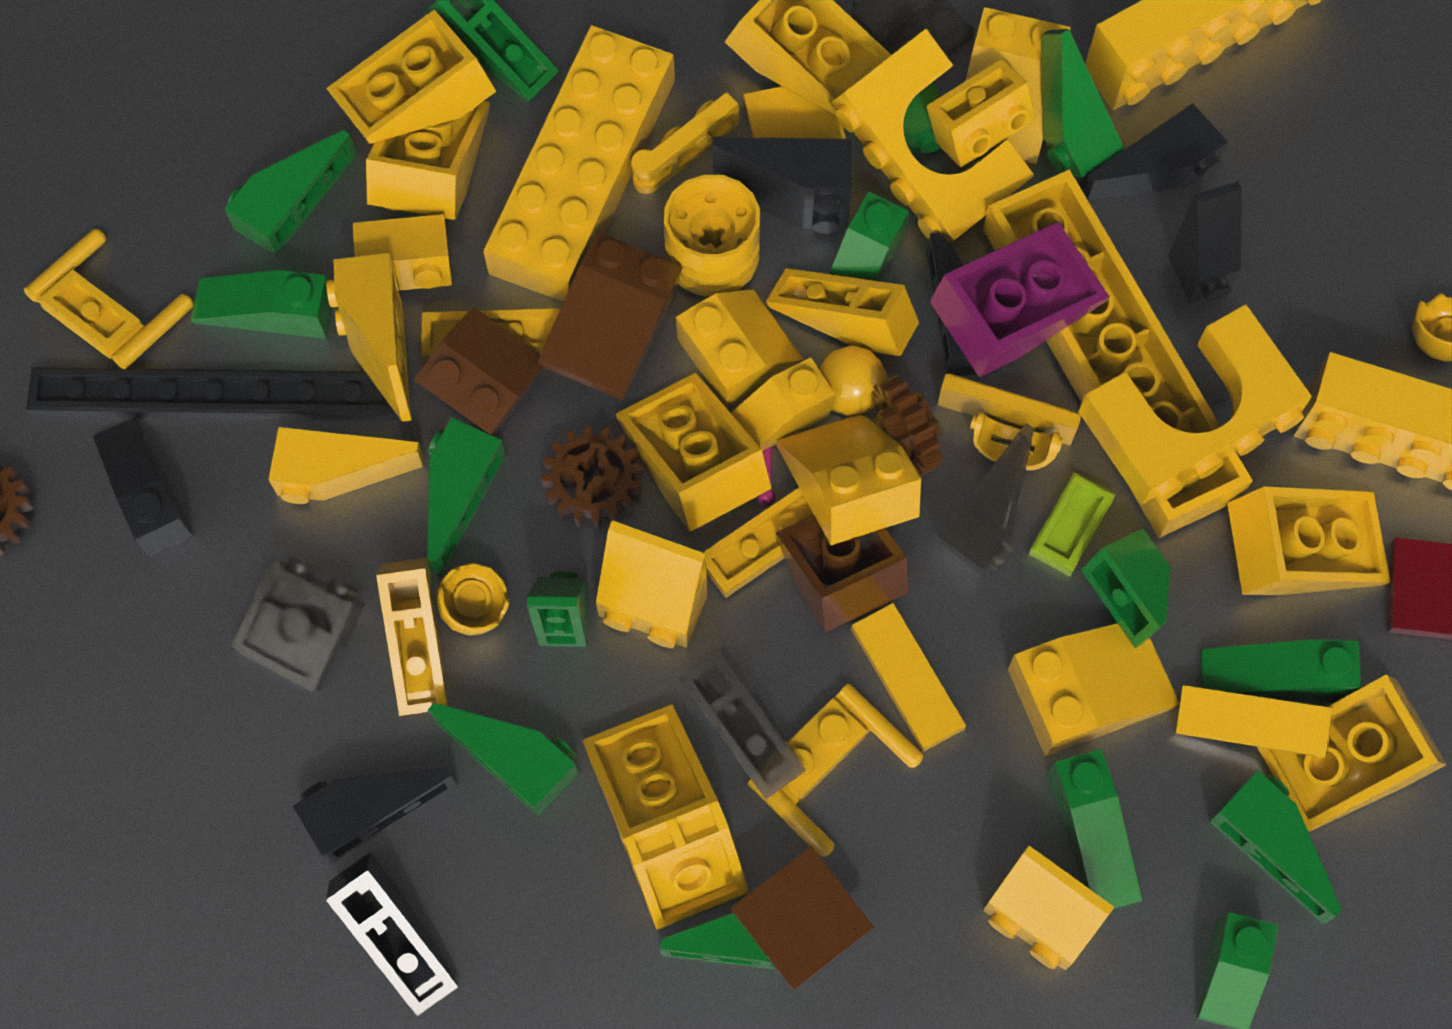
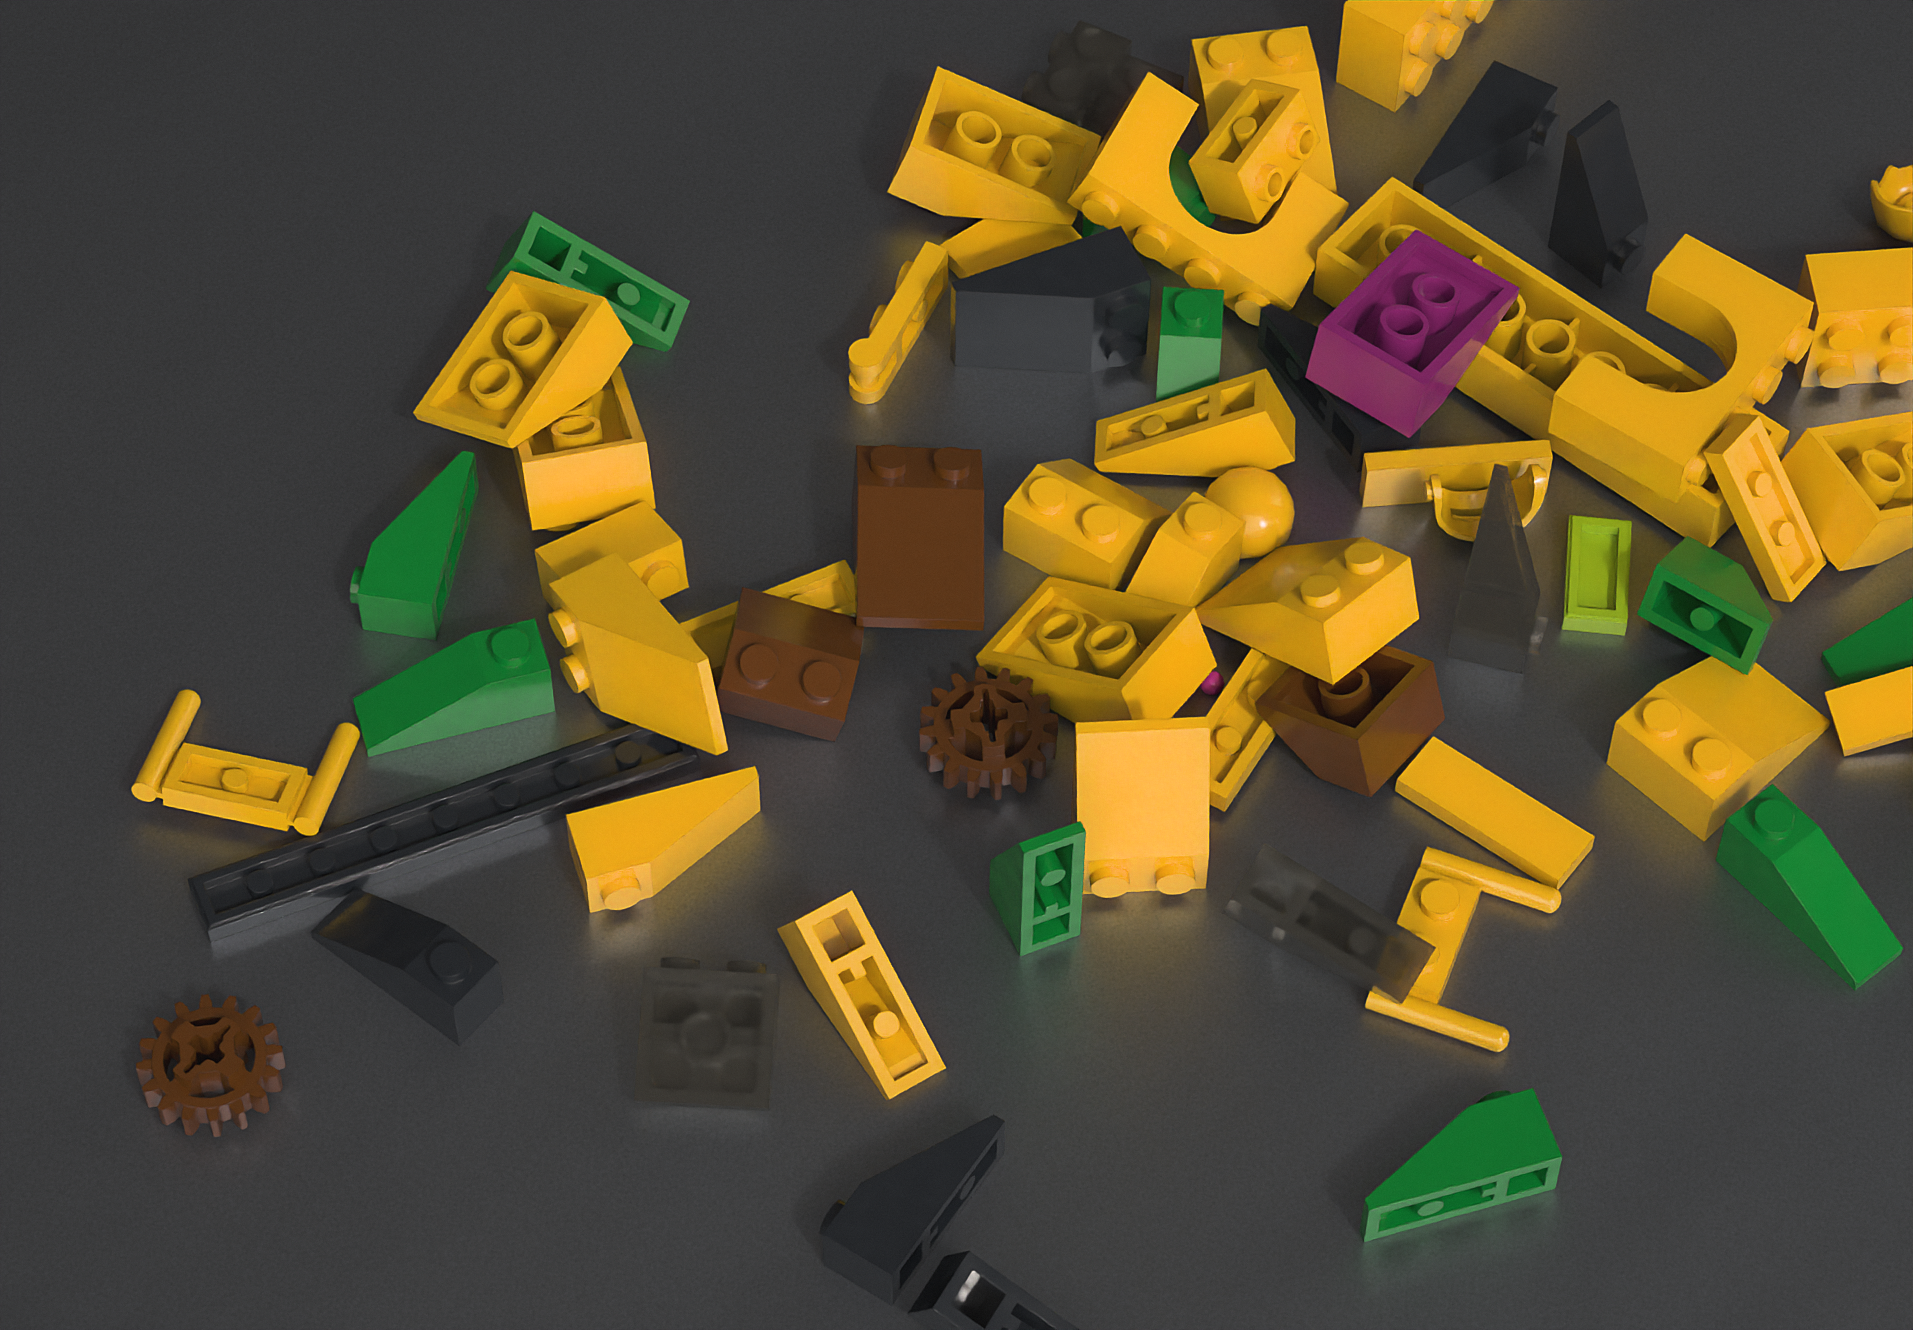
camera: 25 degrees left, 15 degrees down
green slope [427,417,506,577] -> none
green slope [427,703,578,817] -> none
yellow hair [436,562,509,636] -> none
yellow brick [483,25,675,302] -> none
yellow bracket [582,704,749,930] -> none
yellow wheel [664,175,760,297] -> none
reddish brown tile [731,846,874,992] -> none
reddish brown gear [873,375,944,476] -> none
yellow slope [983,846,1114,970] -> none
green slope [1041,29,1125,177] -> none
none -> yellow plate [1703,413,1827,602]

